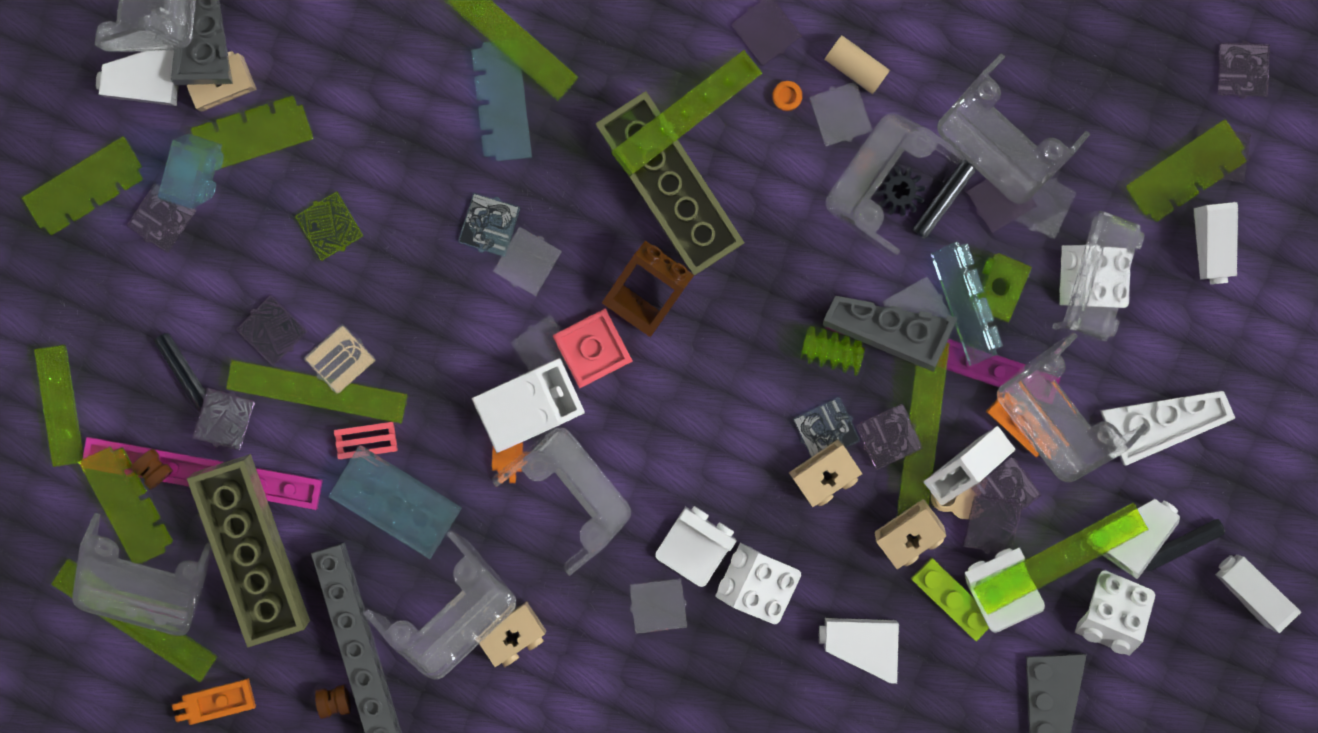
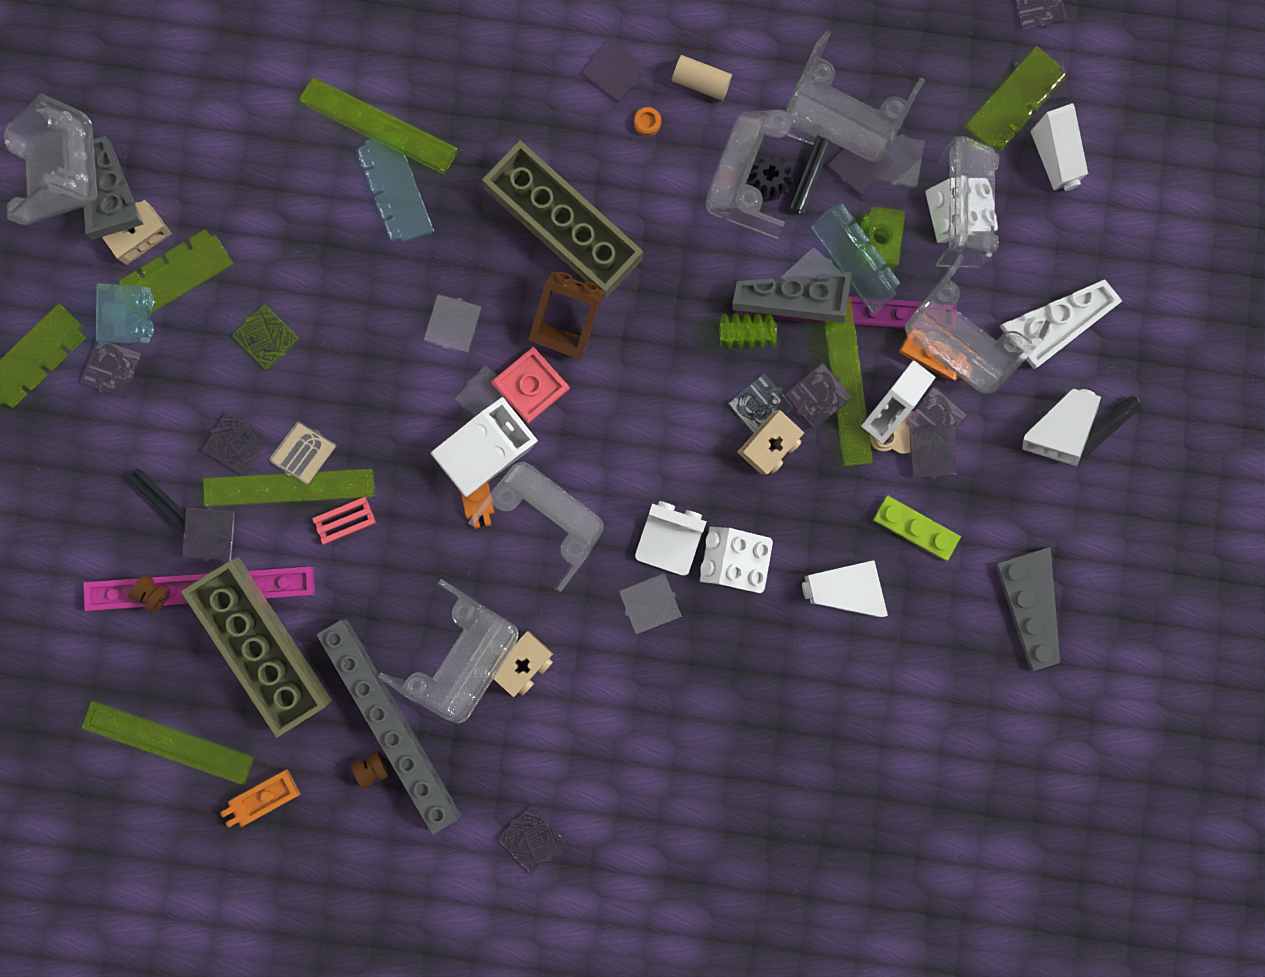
camera: 25 degrees left, 5 degrees down
clear neon green tile [34,345,83,467] -> none
clear windscreen [72,513,211,636] -> none
clear neon green windscreen [78,446,173,566] -> none
white slope [96,43,179,106] -> none
clear light blue plate [328,445,462,559] -> none
piece [458,193,521,257] -> none
clear neon green tile [611,50,762,176] -> none
clear piece [809,82,872,147] -> none
tan brick [875,499,946,569] -> none
white bracket [965,548,1045,633] -> none
clear neon green plate [973,503,1149,616] -> none
white bracket [1075,570,1155,656] -> none
white slope [1215,555,1301,633] -> none

